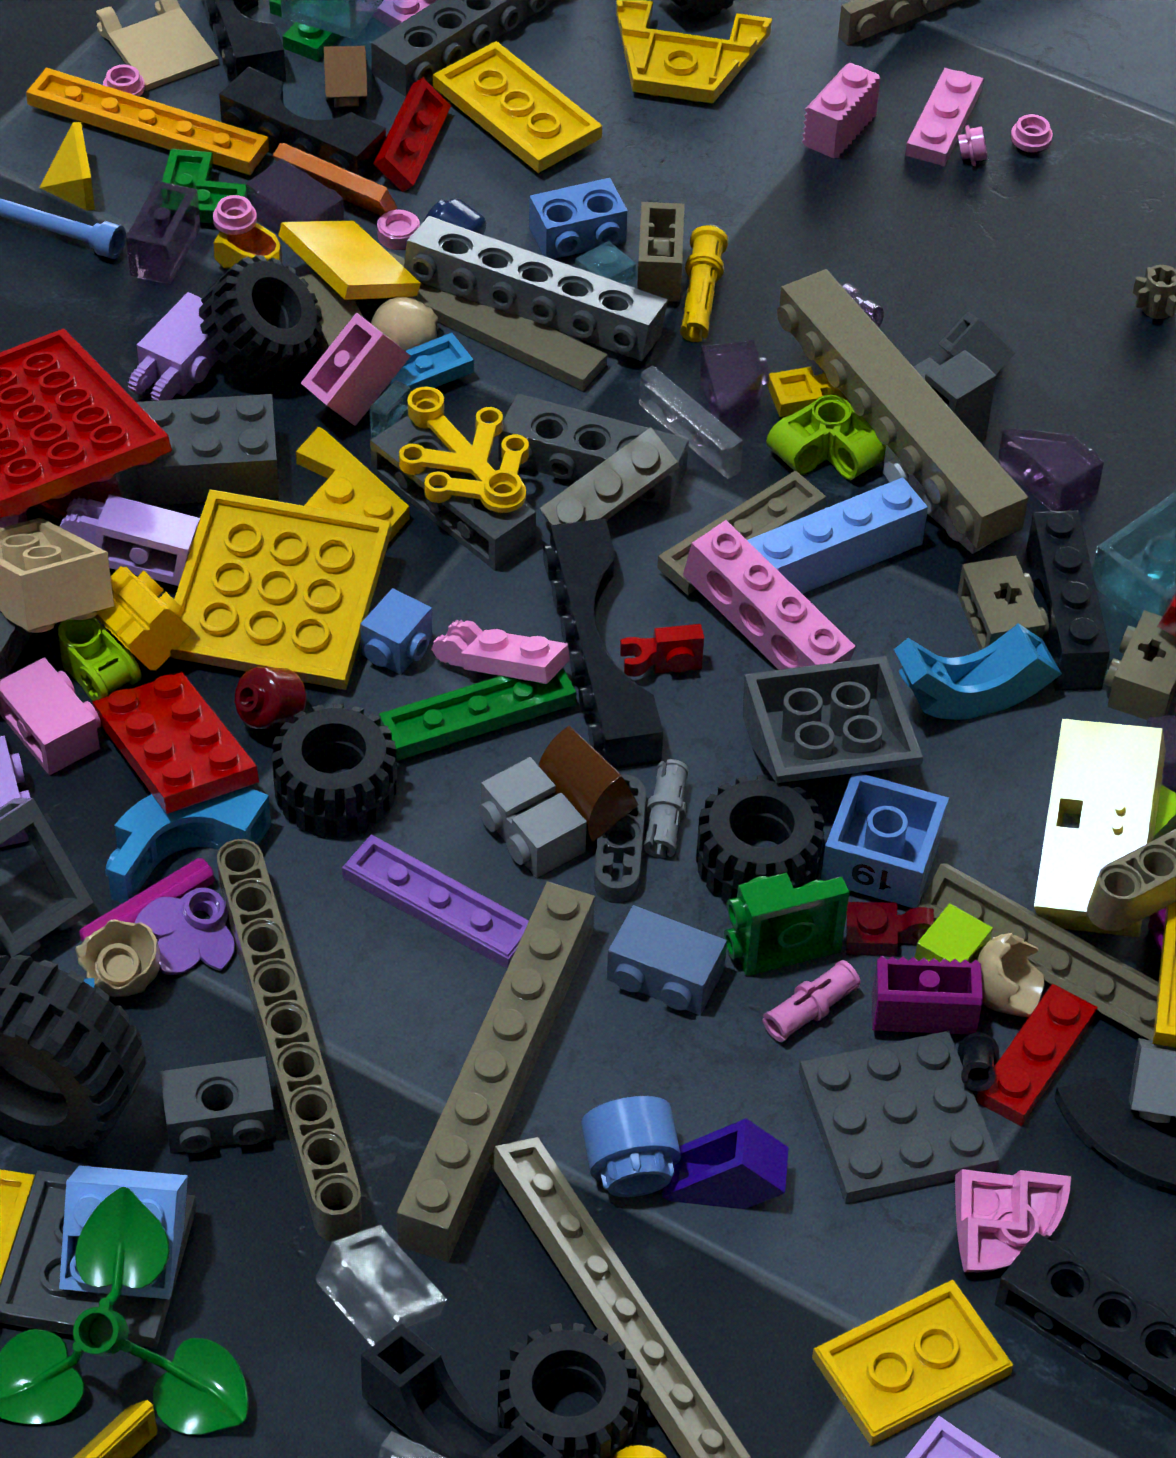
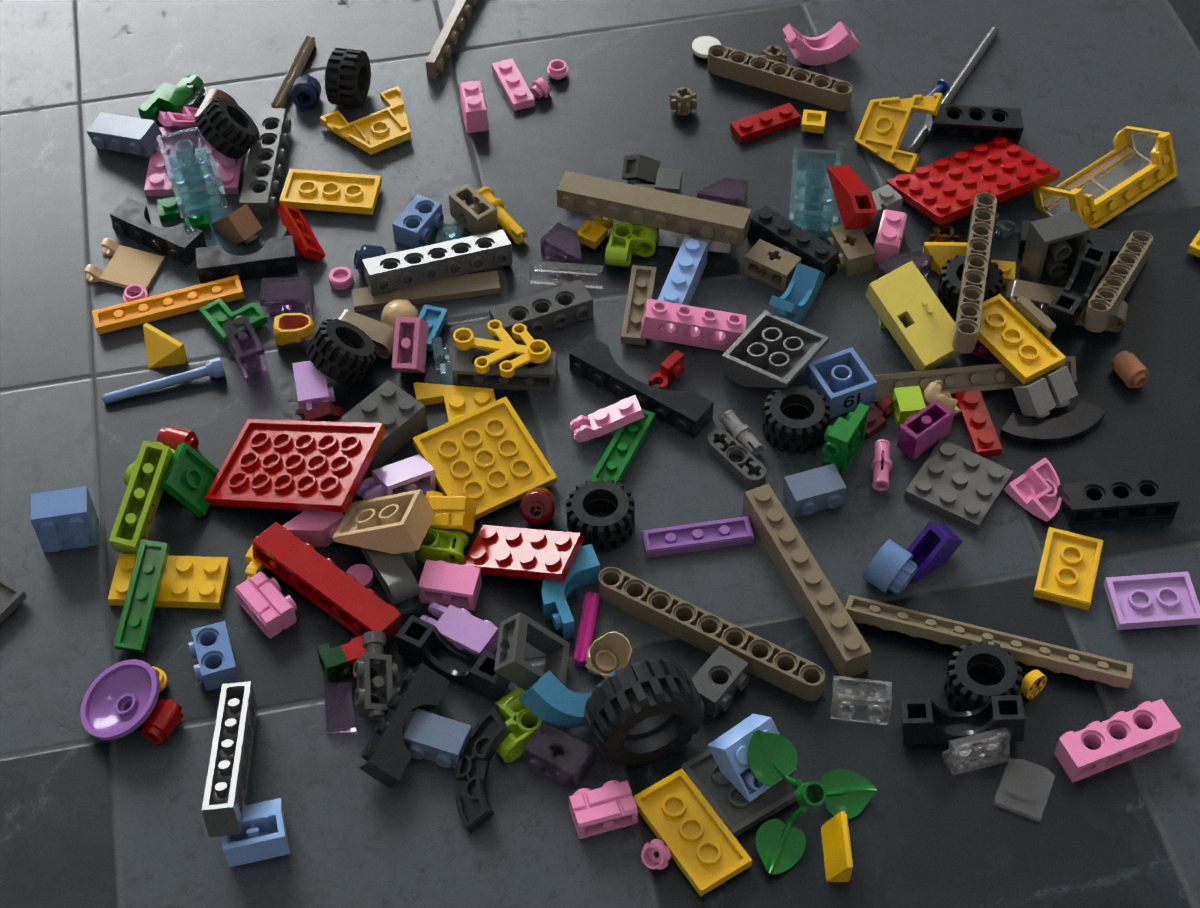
camera: 40 degrees left, 0 degrees up
medium lavender plate [135,888,235,975] -> none
bright pink plate [213,195,257,235] -> none
orange tile [273,143,397,216] -> none
yellow tile [278,221,421,300] -> none
medium blue brick [360,588,432,675] -> none
light grey piece [478,757,587,879] -> none
dark tan plate [539,427,680,525] -> none
reddish brown brick [539,726,639,842] -> none
black pin [958,1032,999,1091] -> none
none -> dark red plate [295,402,345,422]

